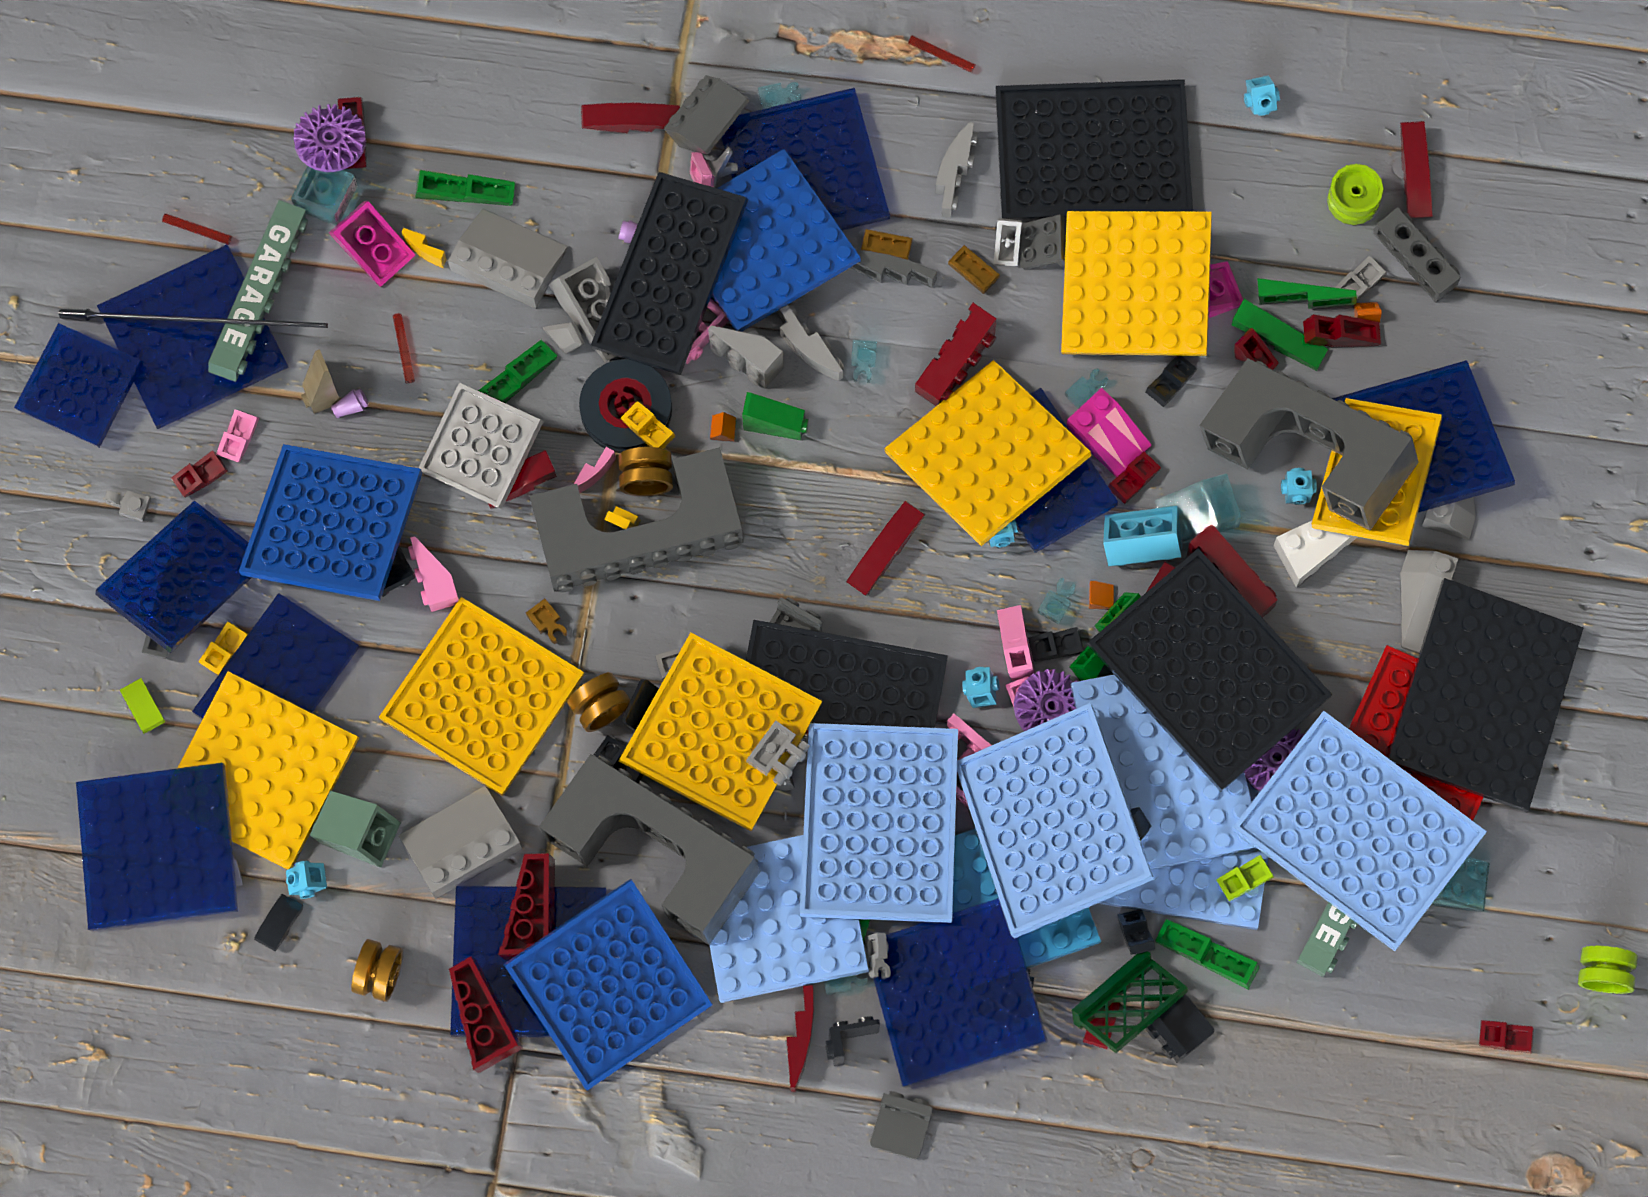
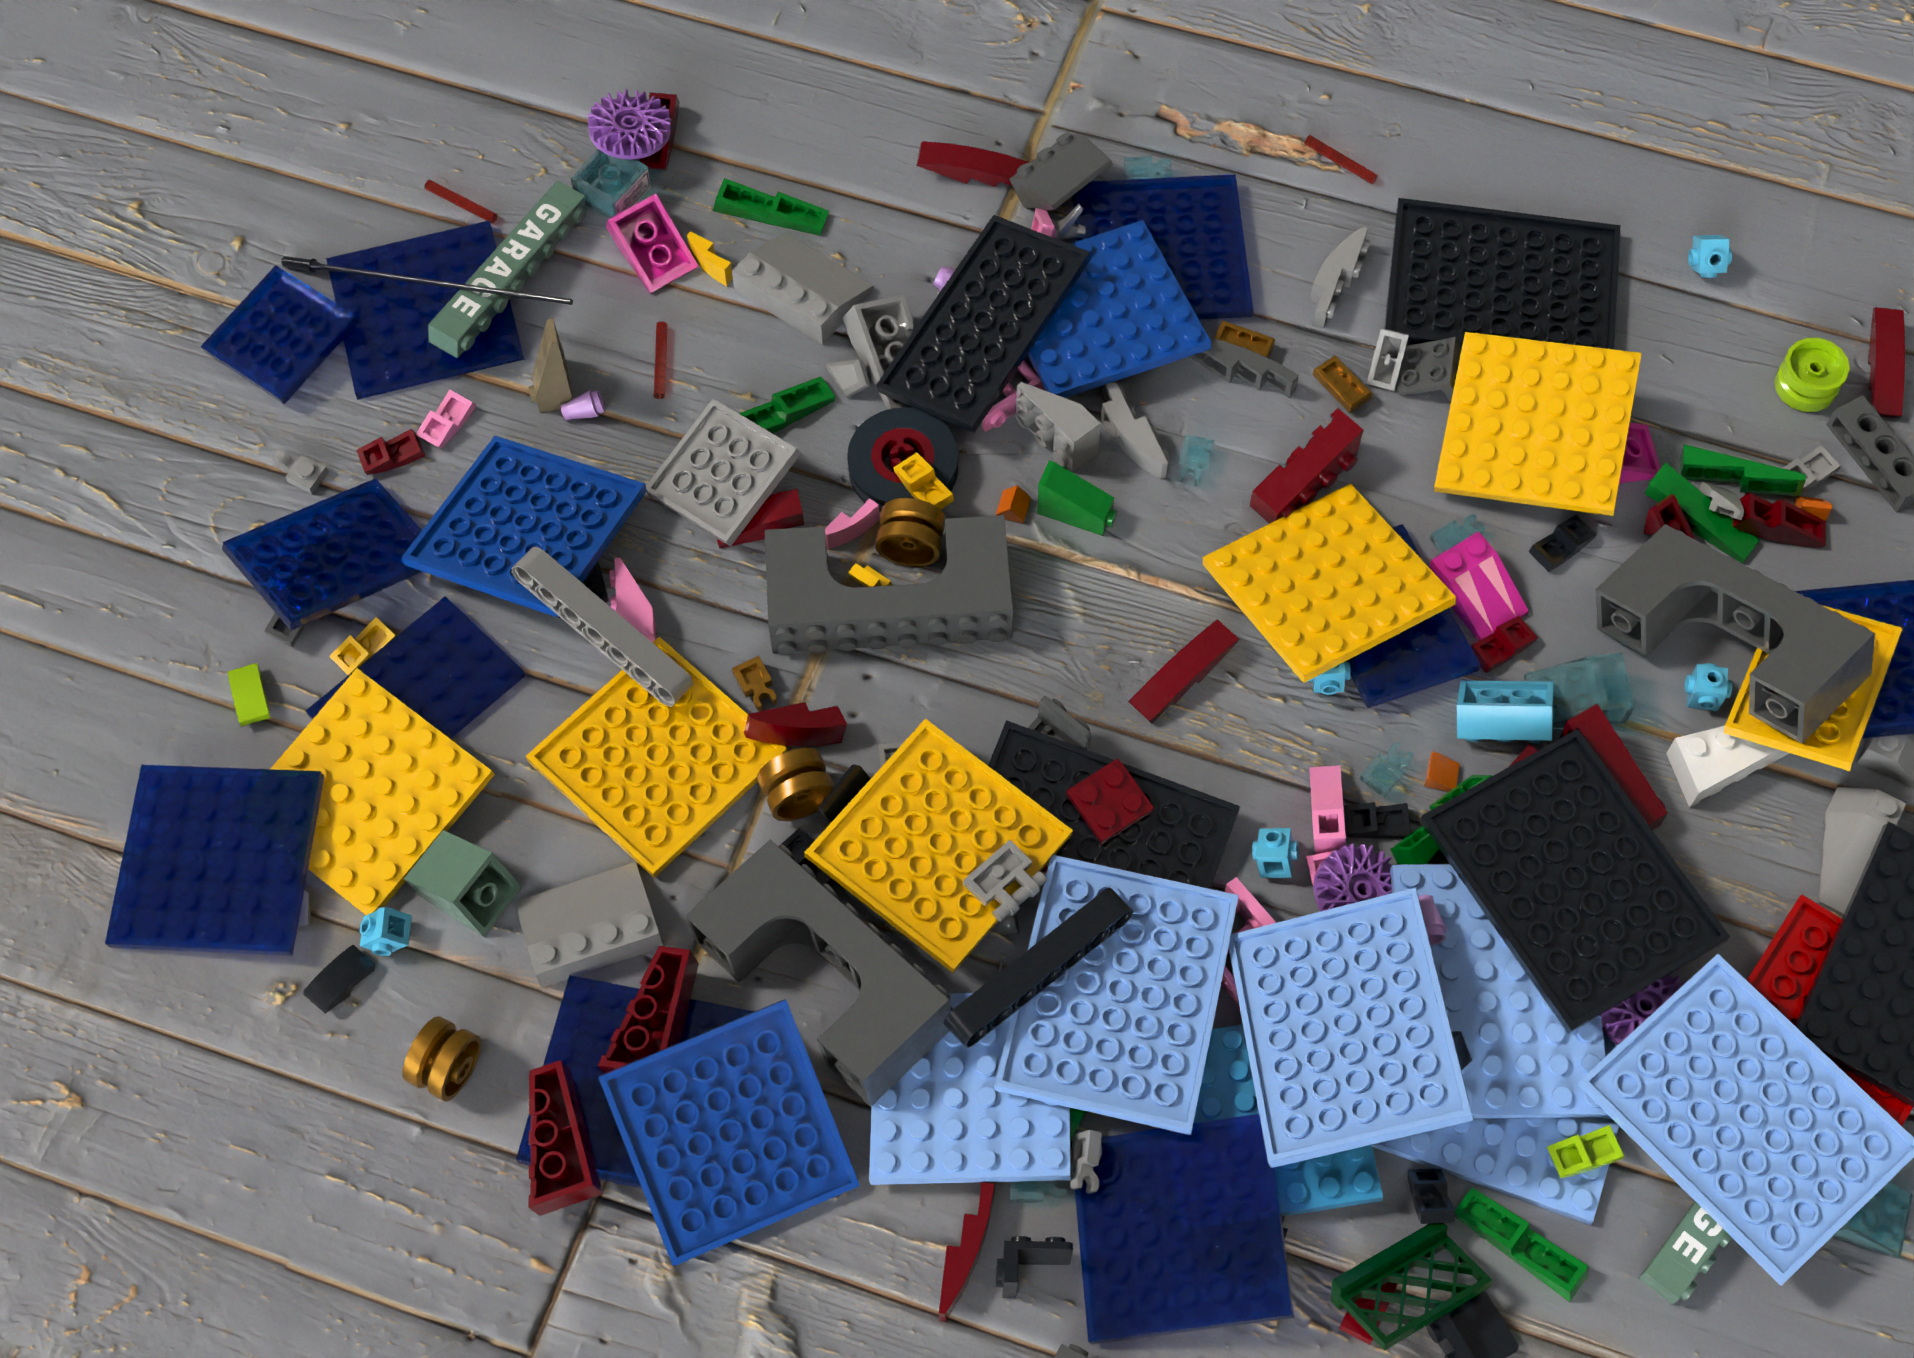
camera: 10 degrees right, 10 degrees down
none -> light grey beam [512,547,693,707]
none -> dark red slope [744,702,847,747]
none -> black beam [943,888,1134,1048]
none -> dark red plate [1066,758,1154,845]
none -> lavender cone [1419,895,1447,945]
none -> light grey slope [1699,481,1744,520]

